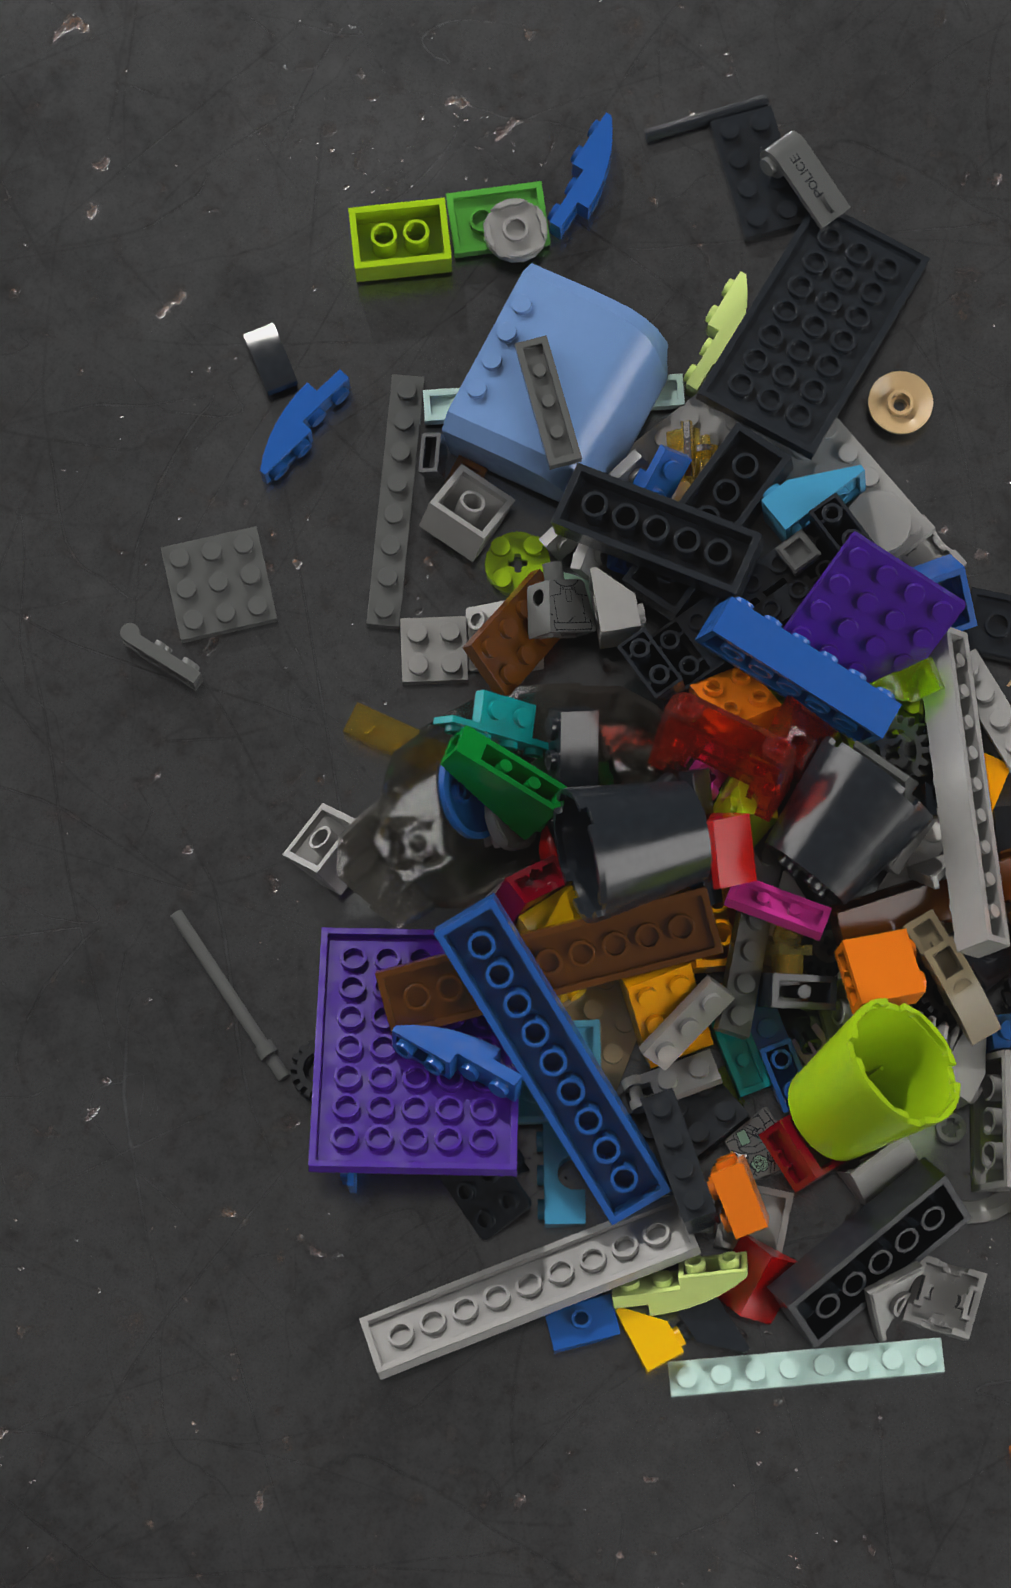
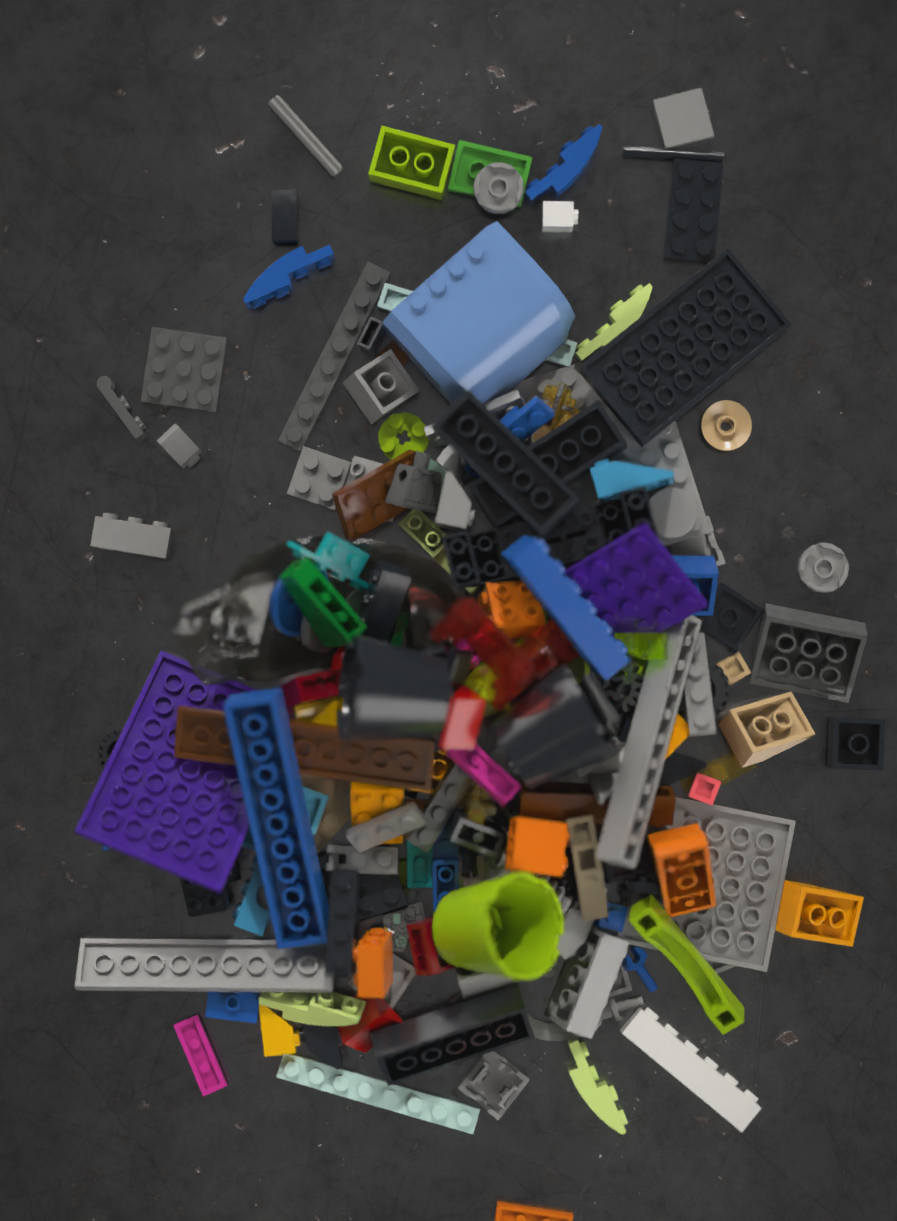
camera: 15 degrees right, 10 degrees up
dark grey bar [170,910,290,1082] -> none
light grey slope [282,803,381,895] -> none
clear yellow plate [343,702,447,774] -> none
blue slope [392,1025,522,1102] -> none
dark grey plate [515,335,582,470] -> none
dark grey door [760,131,851,229] -> none
dark grey tile [775,529,822,577] -> none
light grey tile [864,1261,924,1343] -> none
none -> light grey brick [90,513,174,560]
none -> light grey slope [157,424,202,469]
none -> dark pink plate [173,1014,228,1096]
none -> light grey axle [269,95,342,177]
none -> yellowish green slope [398,509,481,596]
none -> white brick [542,201,578,232]
none -> light grey tile [652,88,714,149]

